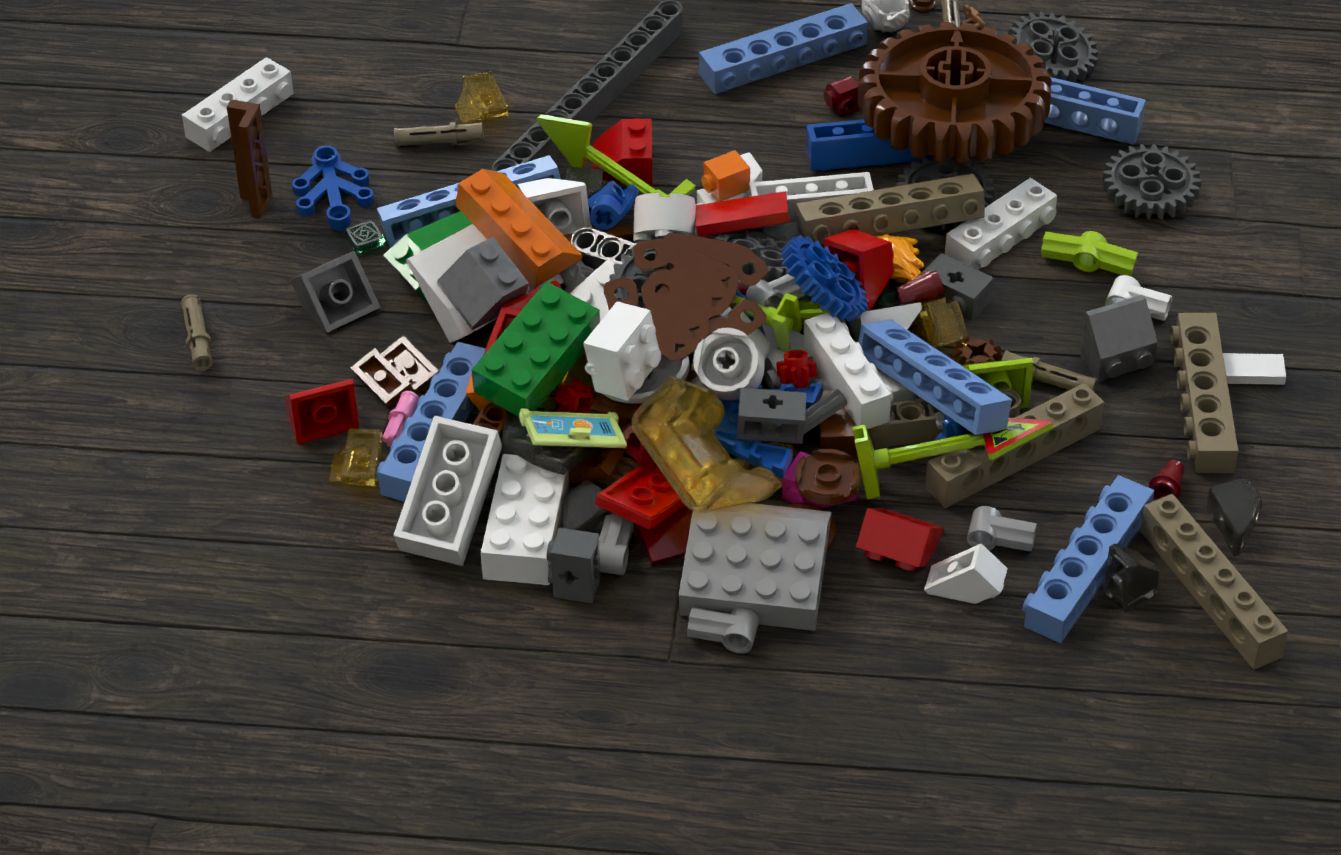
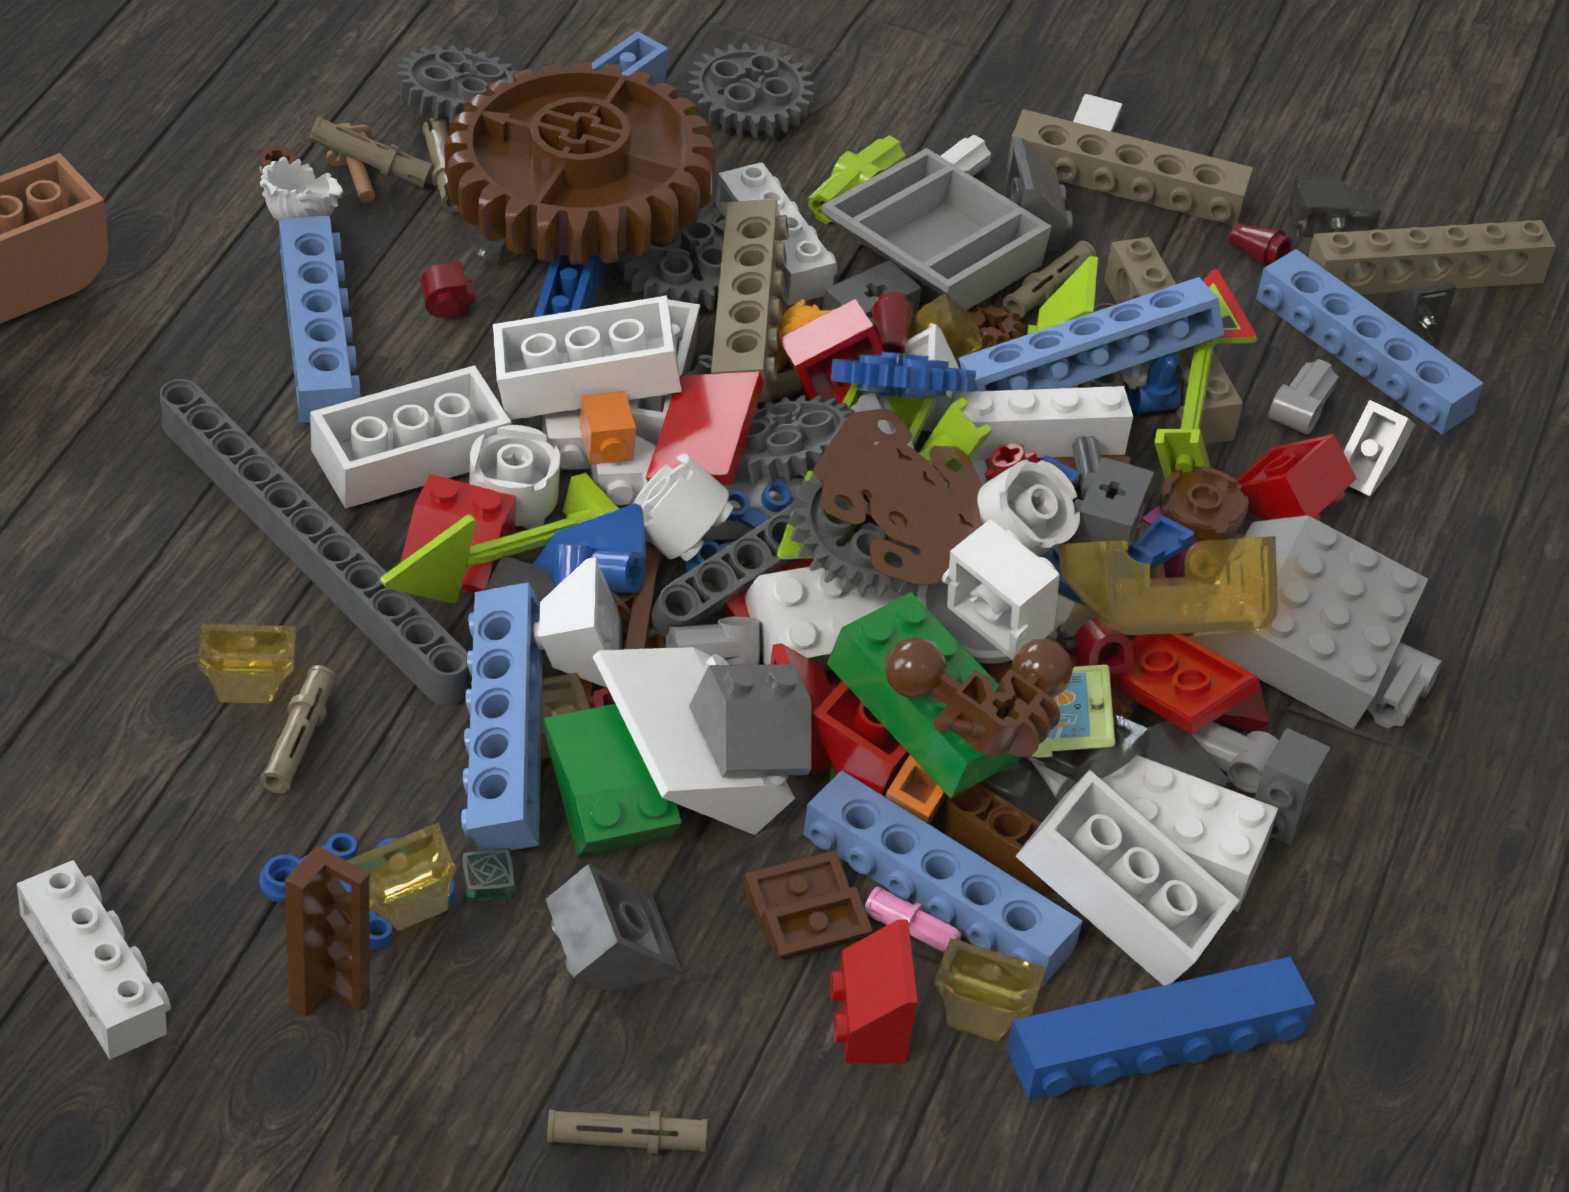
camera: 80 degrees left, 0 degrees up
orange slope [455,169,583,289] -> none
none -> white brick [310,365,511,509]
none -> clear yellow slope [346,823,457,931]
none -> white brick [469,425,560,529]
none -> white brick [493,296,682,420]
none -> light grey slope [821,148,1052,311]
none -> reddish brown piece [884,638,1073,757]
none -> blue brick [1006,957,1315,1099]

